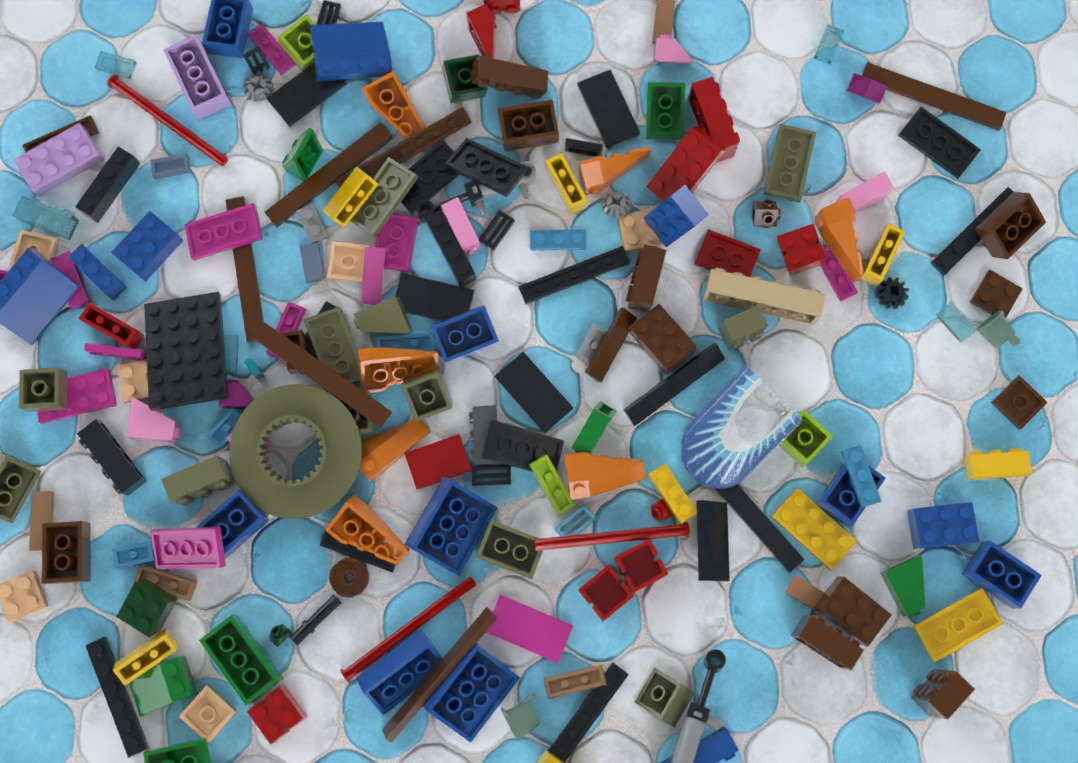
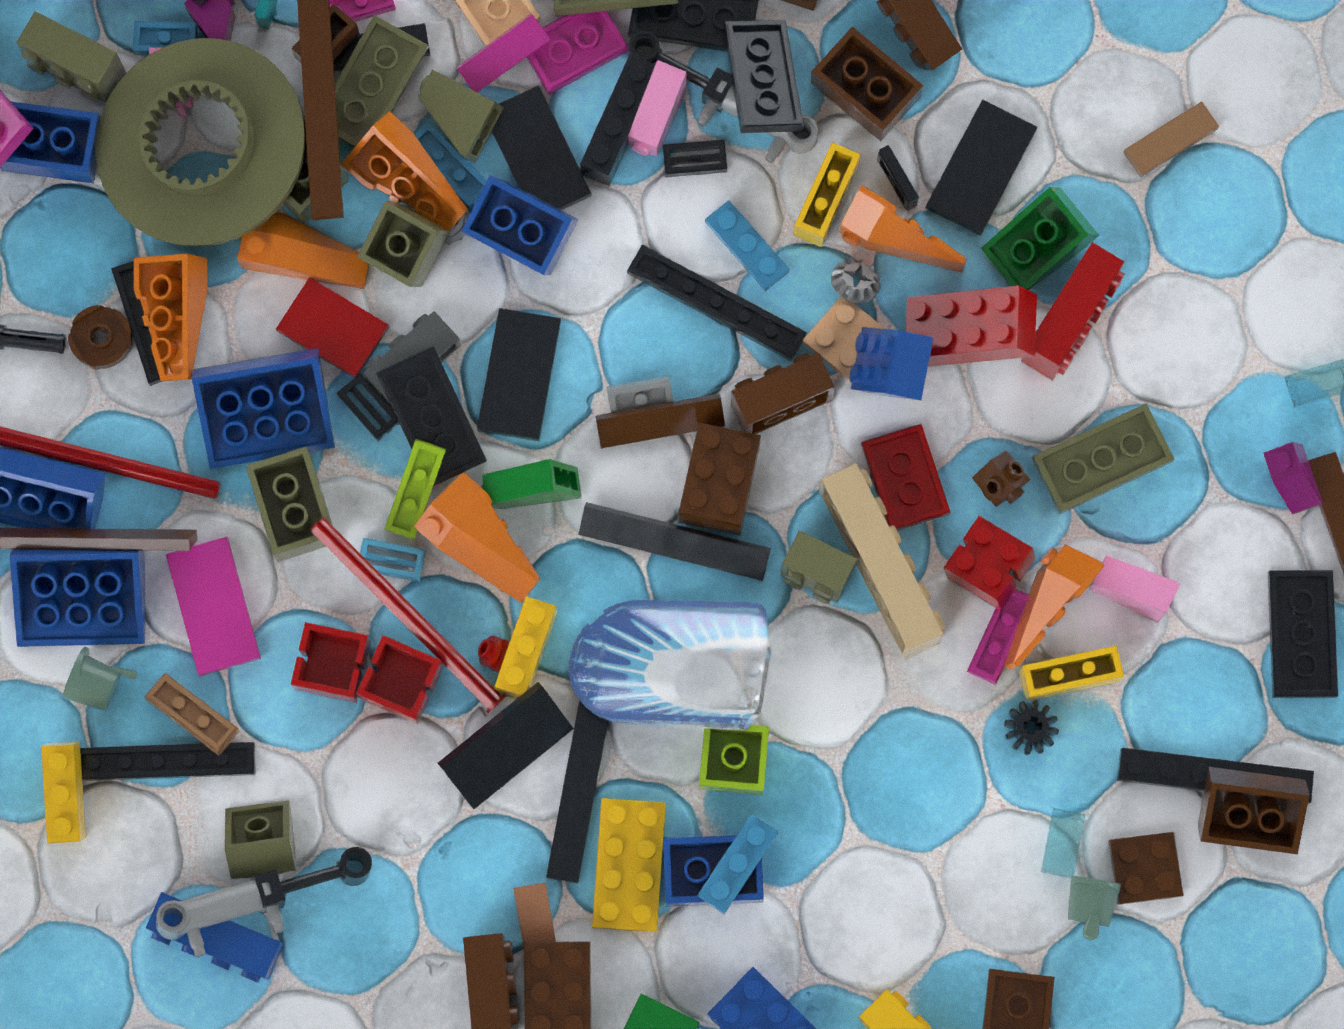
camera: 50 degrees right, 0 degrees up
bright pink slope [654,35,692,64] -> none

